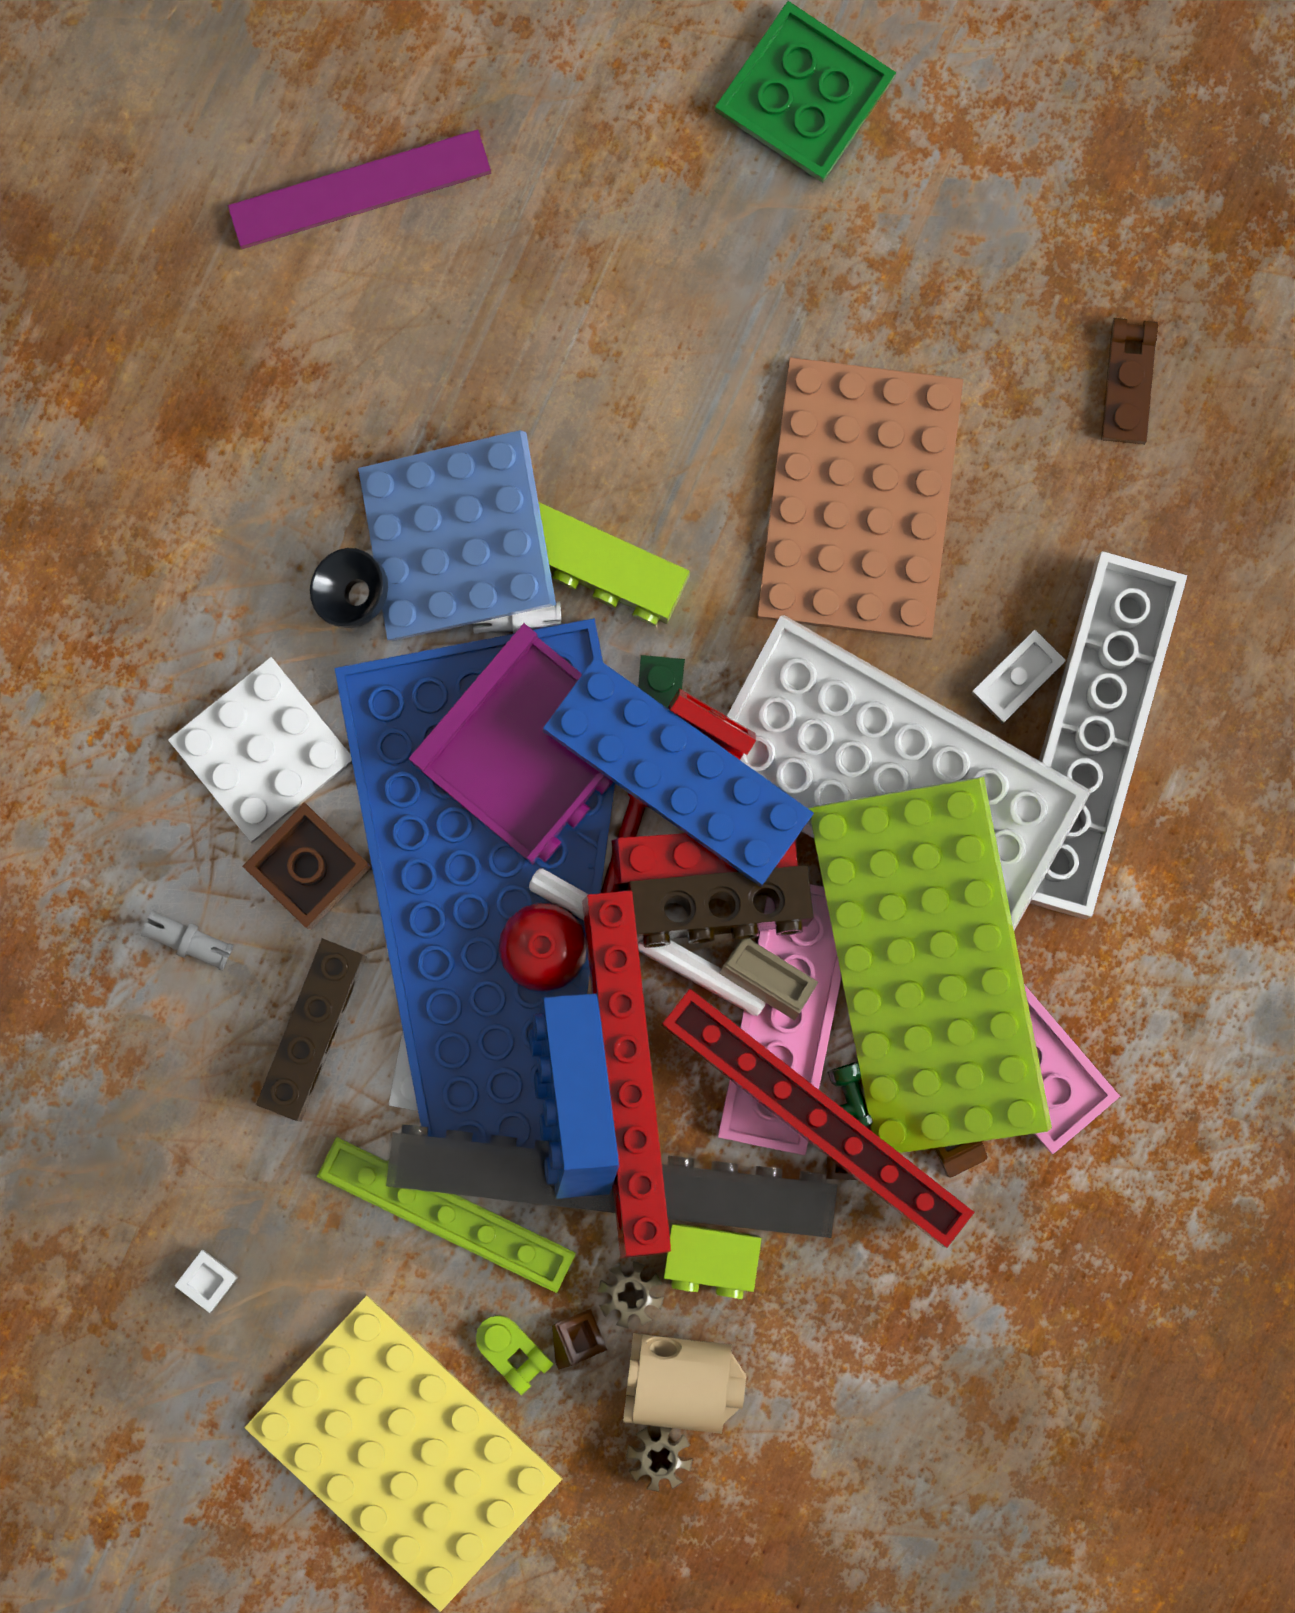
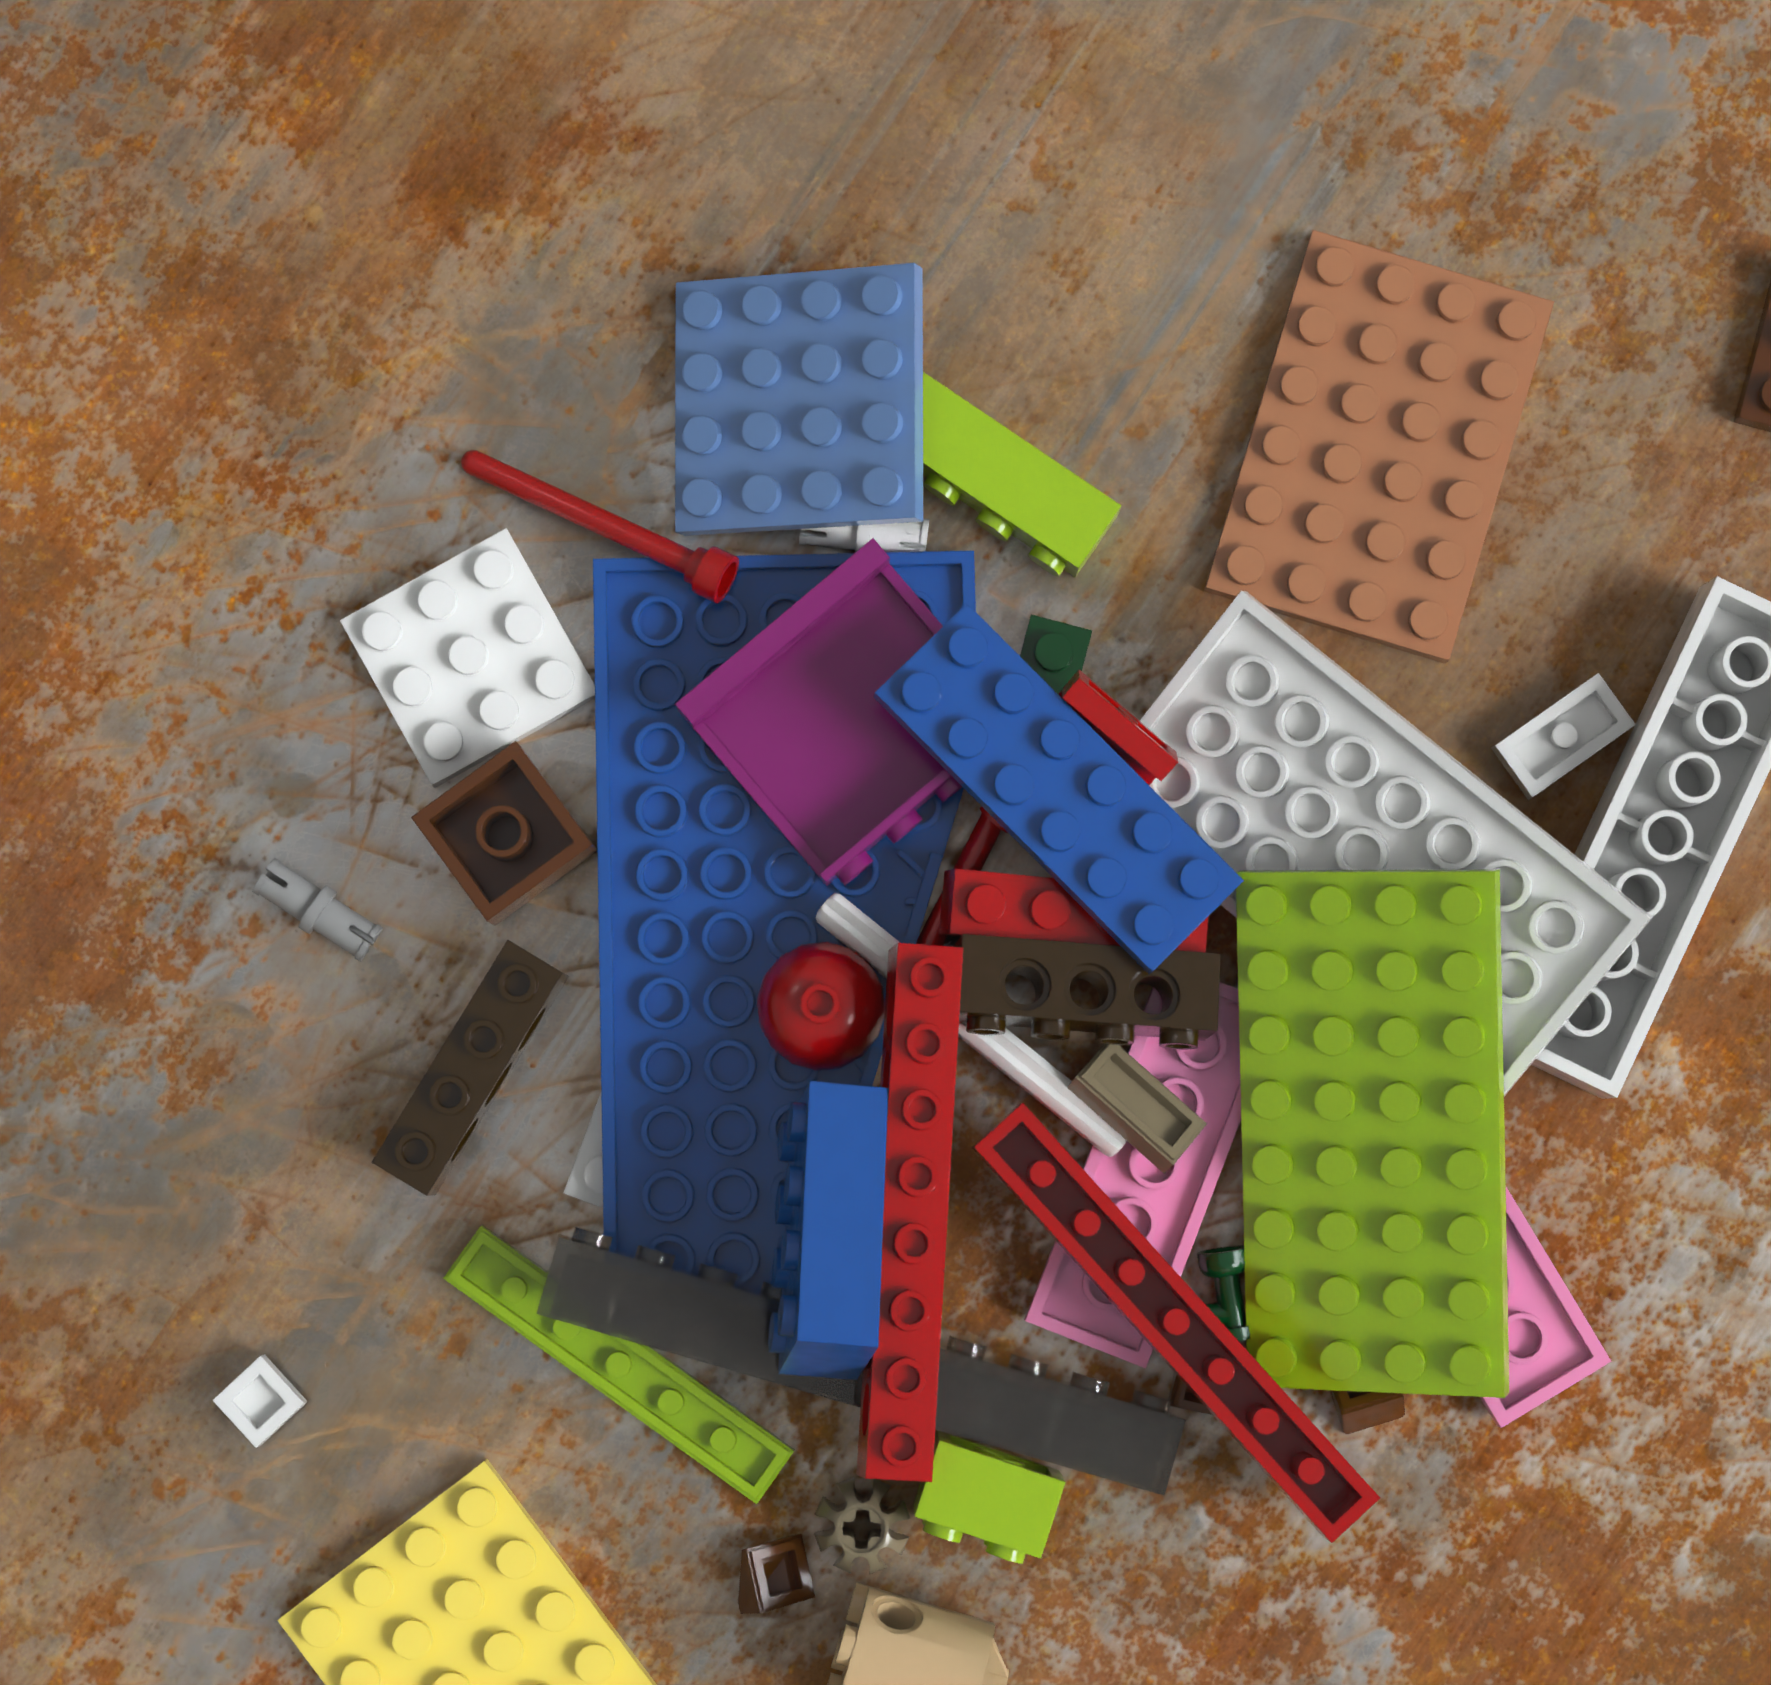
camera: 10 degrees right, 0 degrees up
black piece [310,548,388,629] -> none
lime plate [476,1315,554,1395] -> none
none -> red piece [461,450,739,603]

